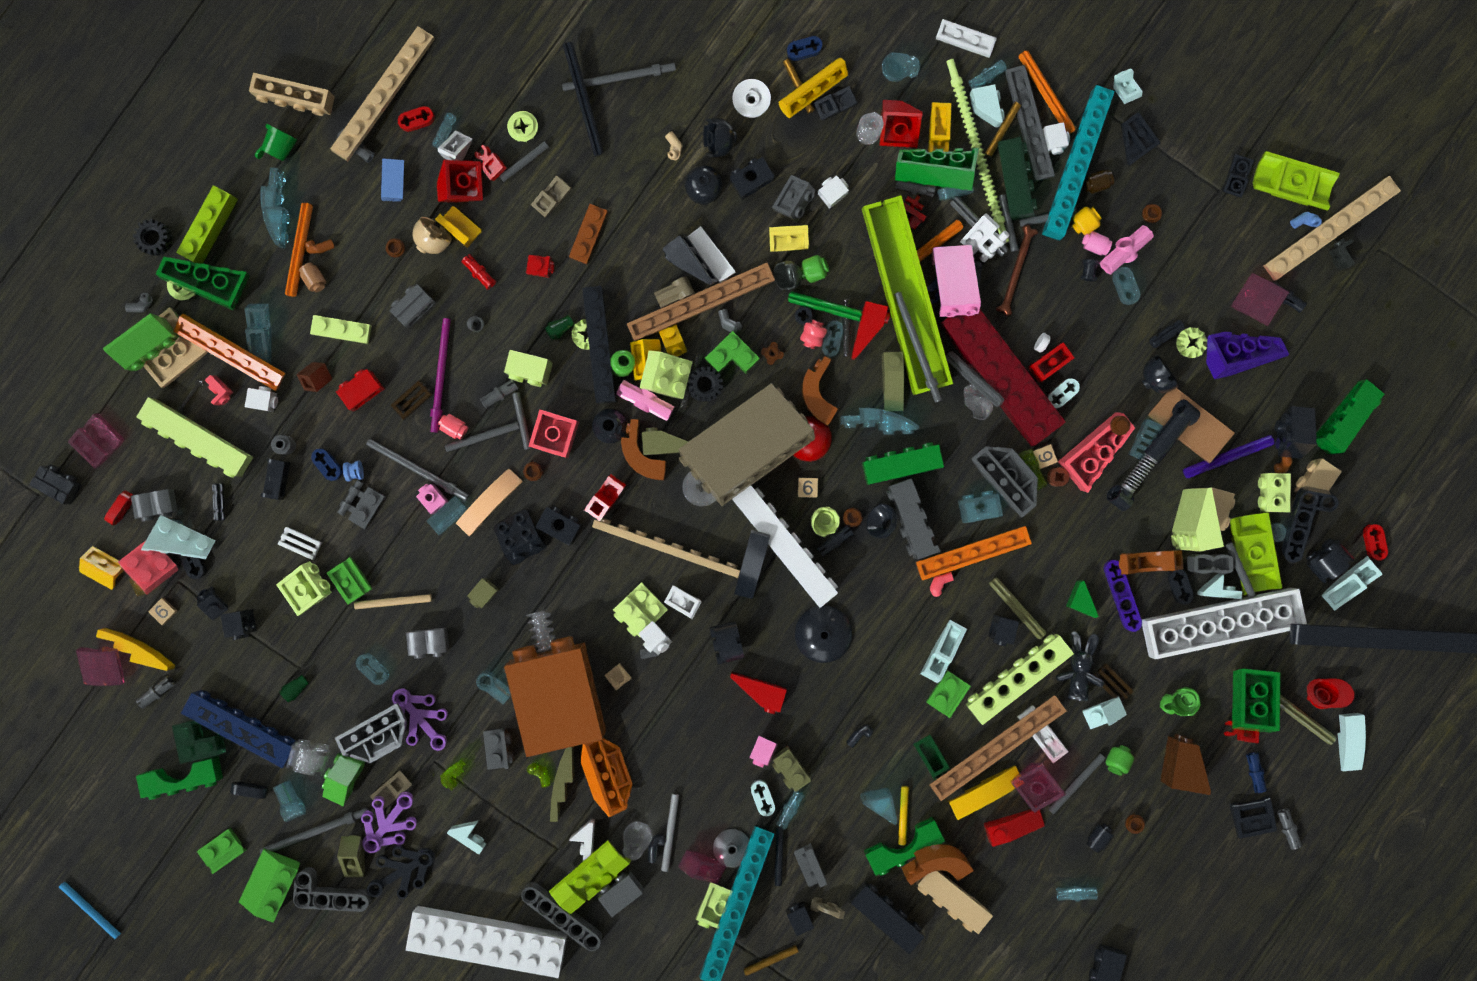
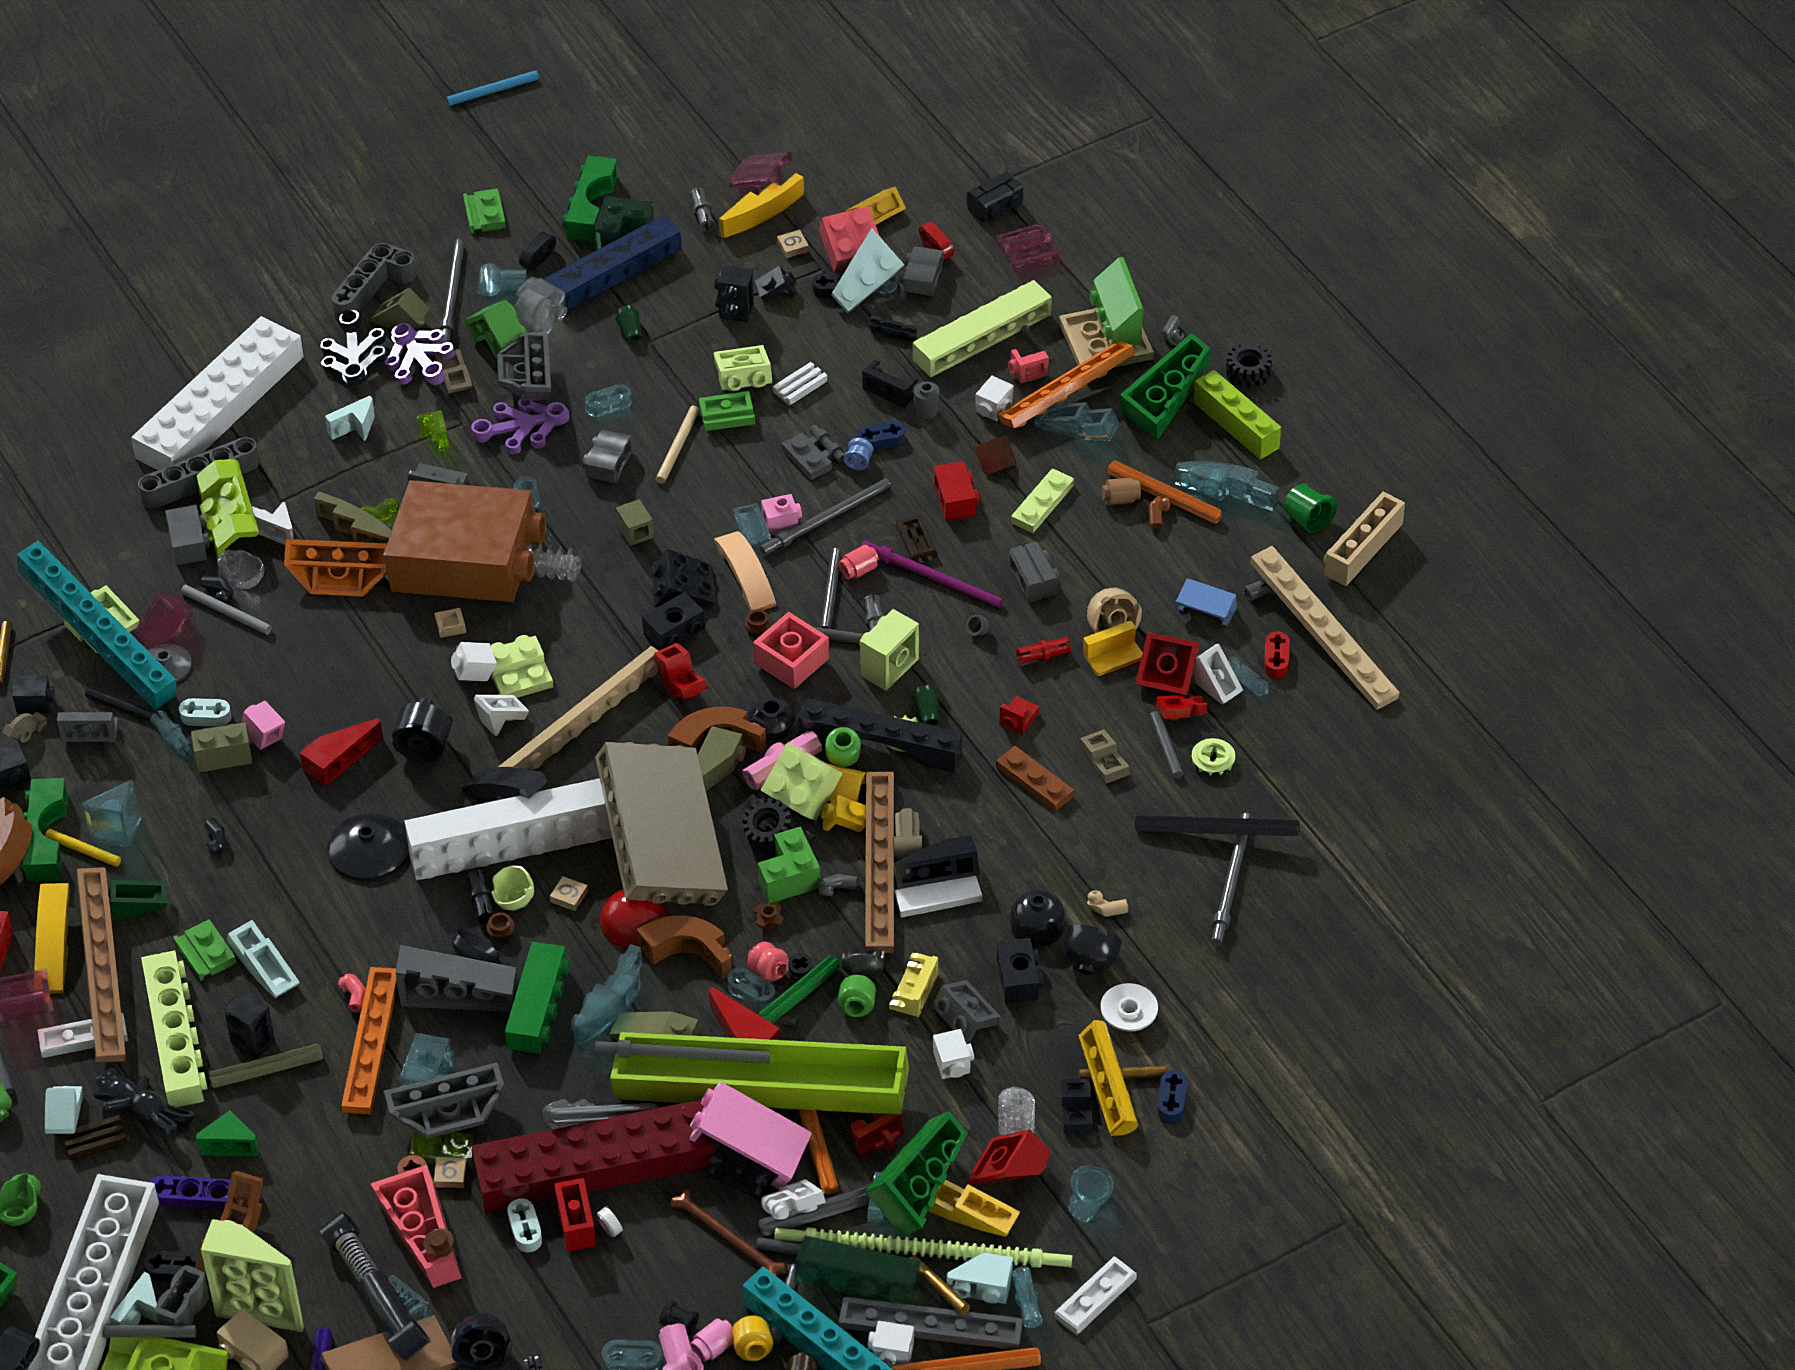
camera: 115 degrees right, 40 degrees down
bright green slope [239,849,300,922] -> none
reddish brown plate [386,238,405,258] -> none

